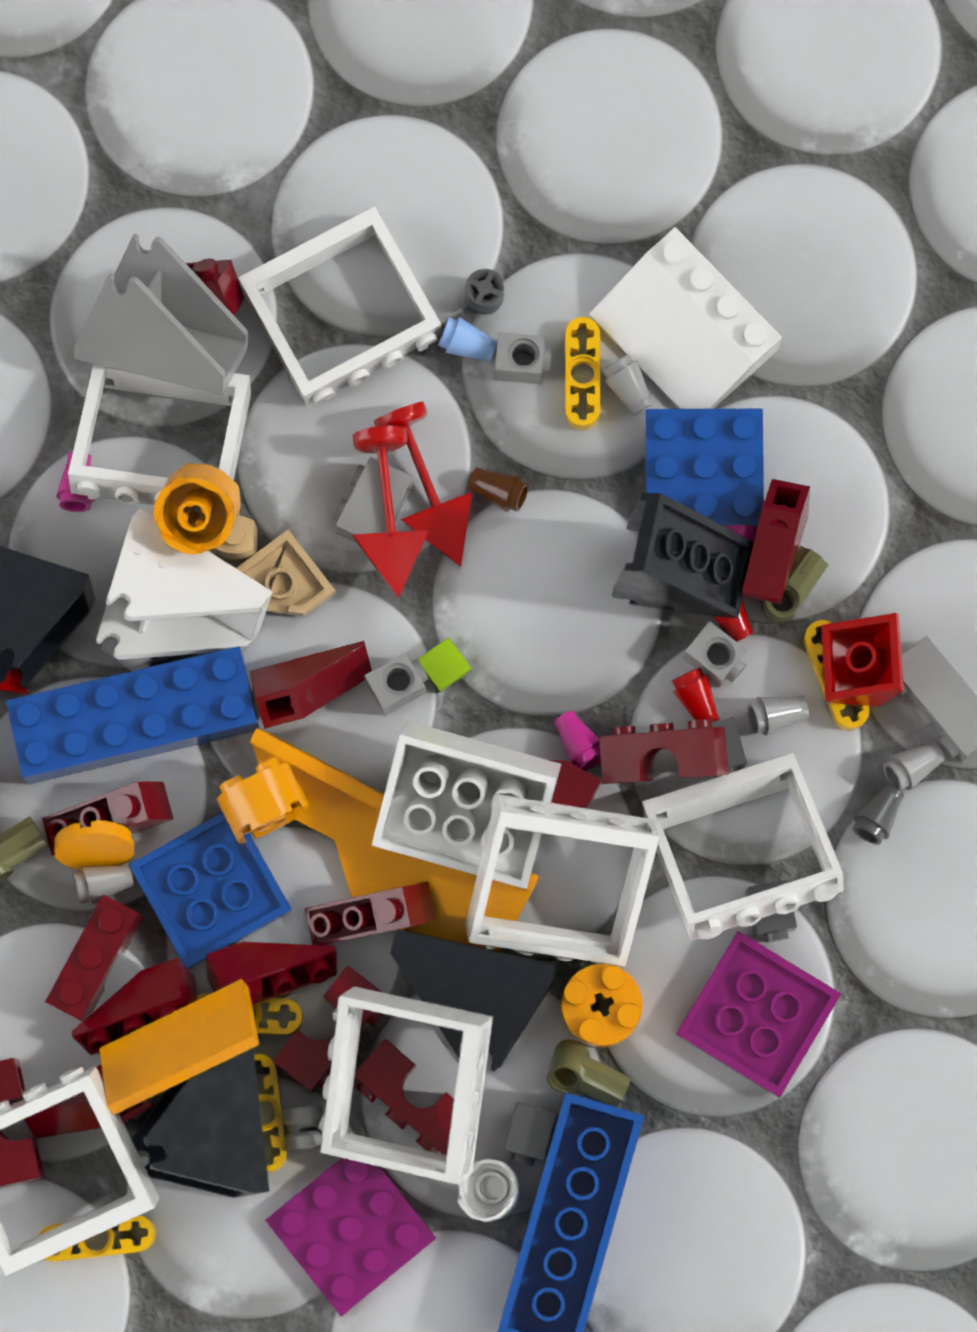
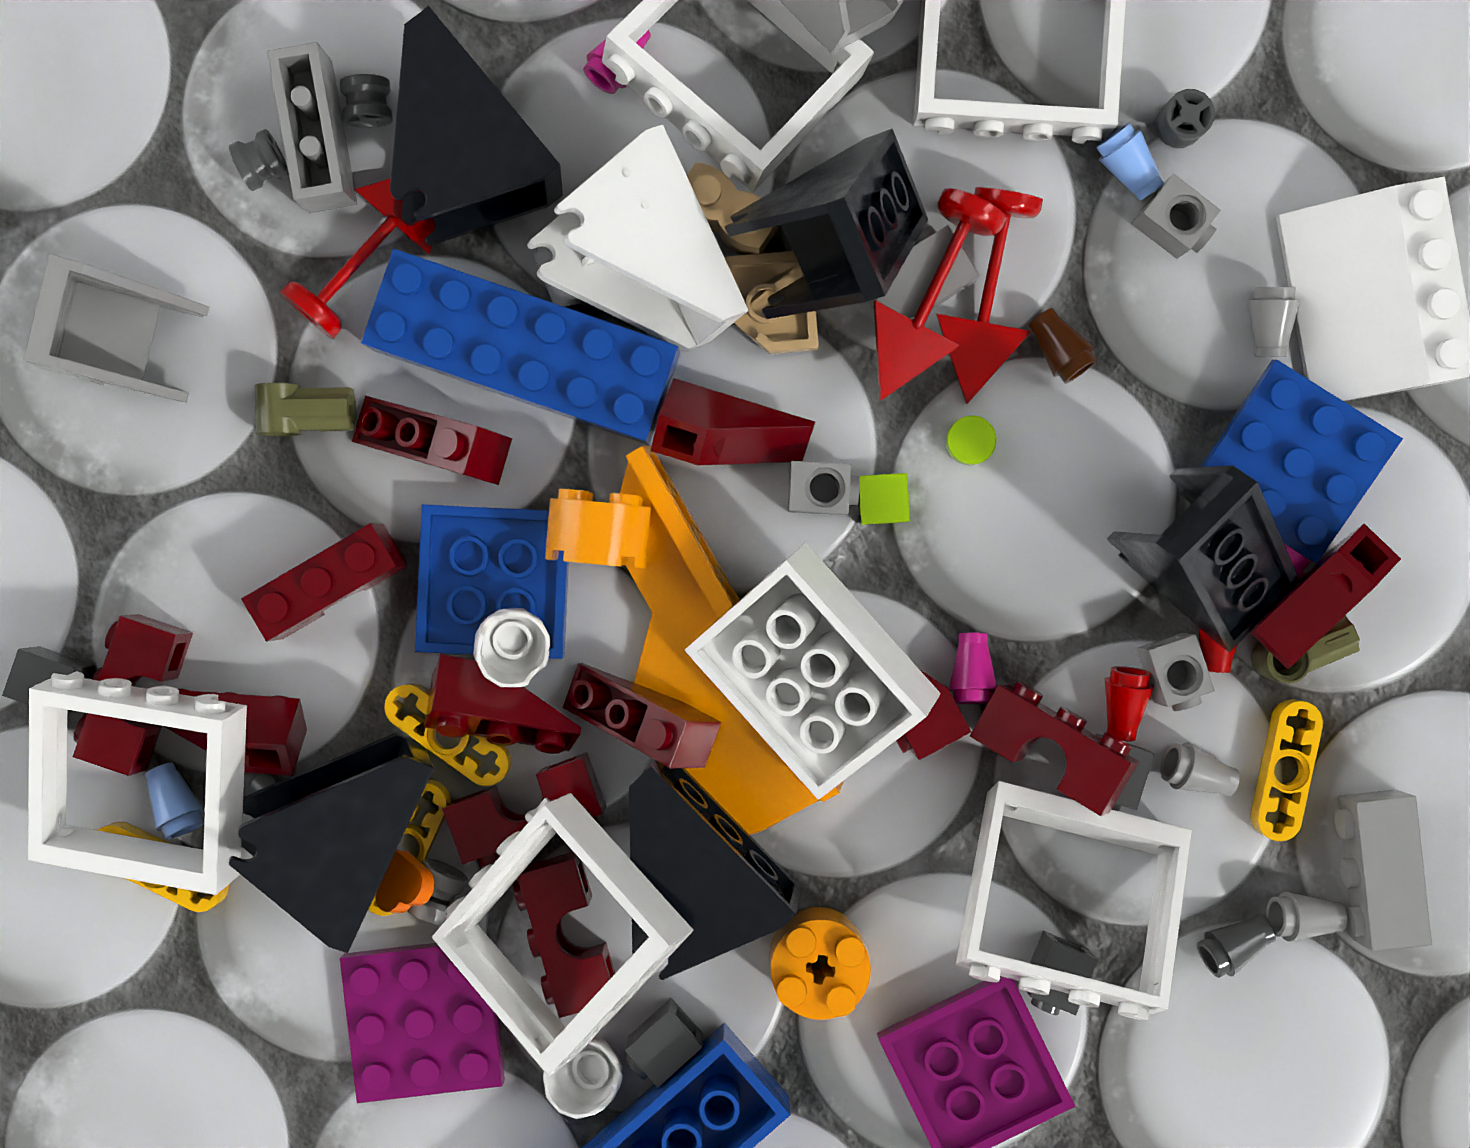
camera: 35 degrees right, 10 degrees up
light orange tile [54,820,134,870] -> none
dark red slope [71,958,197,1055] -> none
light grey cone [72,864,134,905] -> none
light orange tile [99,979,259,1115] -> none
light orange brick [153,463,241,555] -> none
white window [465,794,660,966] -> none
olive piece [547,1040,631,1107] -> none
yellow beam [565,317,600,431] -> none
red slope [821,613,904,707] -> none
none -> light blue cone [145,763,204,840]
none -> orange tile [376,850,434,914]
none -> white hair [473,608,550,687]
none -> black ladder [724,128,928,319]
none -> lime tile [946,415,997,465]

